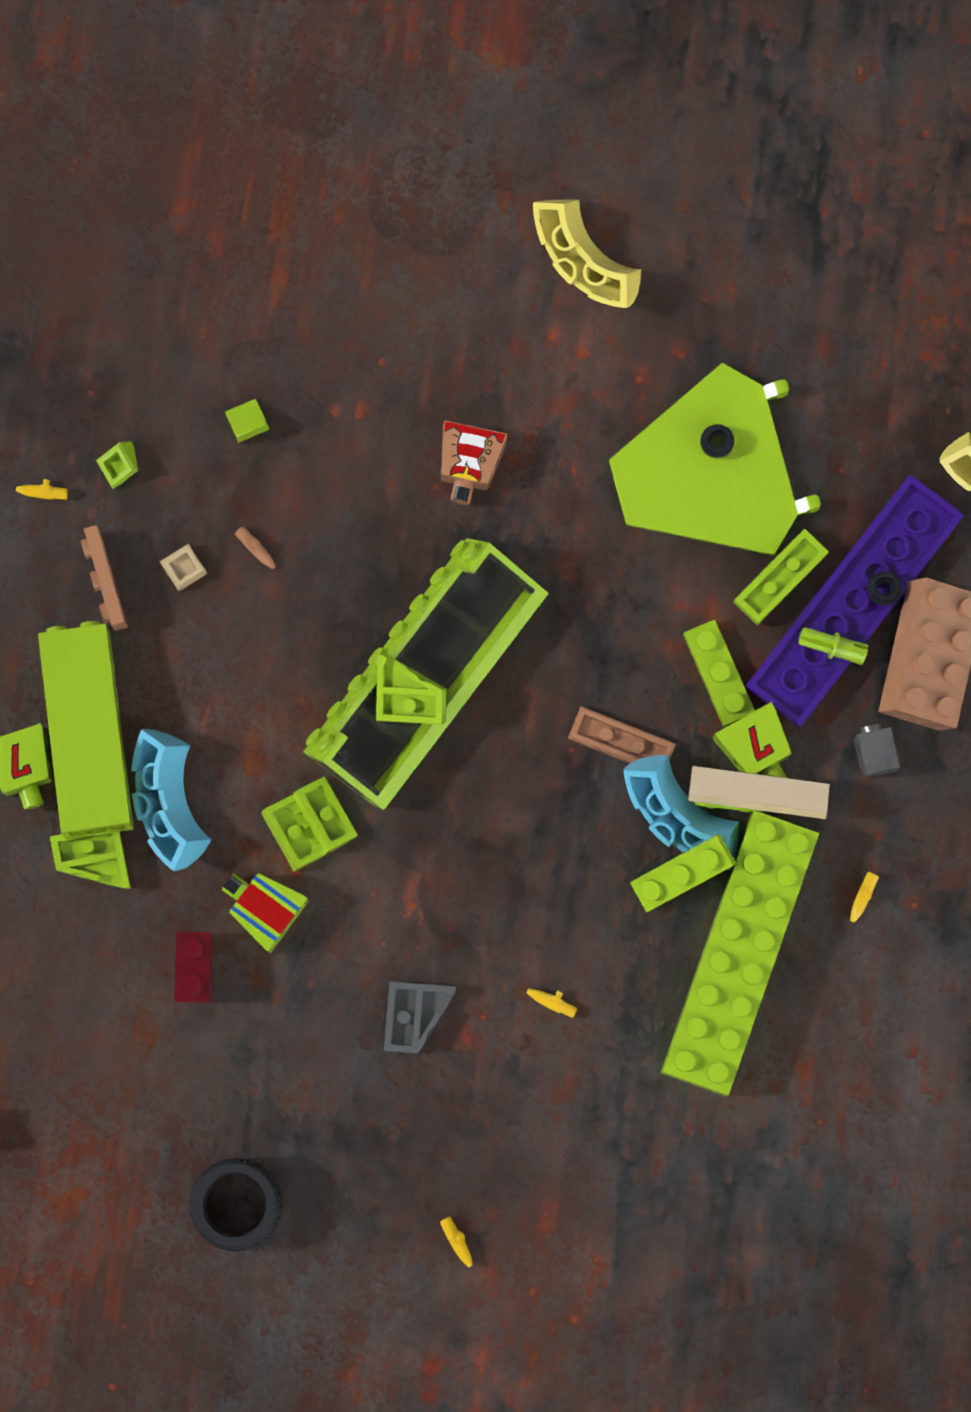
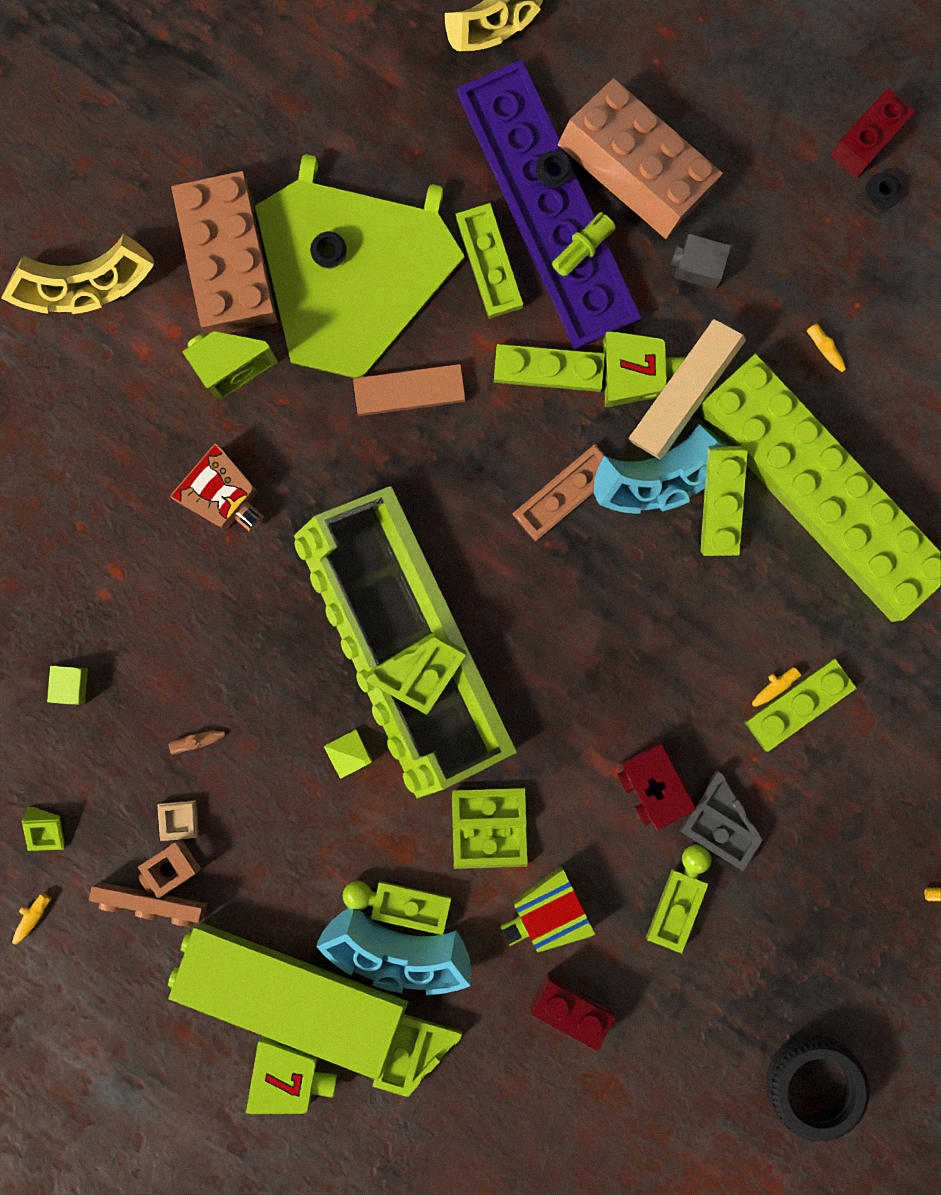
camera: 65 degrees left, 5 degrees up
none -> nougat brick [138,839,201,898]
none -> nougat brick [171,171,278,335]
none -> lime slope [182,331,278,402]
none -> lime slope [324,730,373,779]
none -> lime plate [343,881,451,935]
none -> nougat tile [353,364,465,416]
none -> dark red brick [617,743,696,831]
none -> lime plate [646,844,712,954]
none -> lime plate [744,659,857,752]

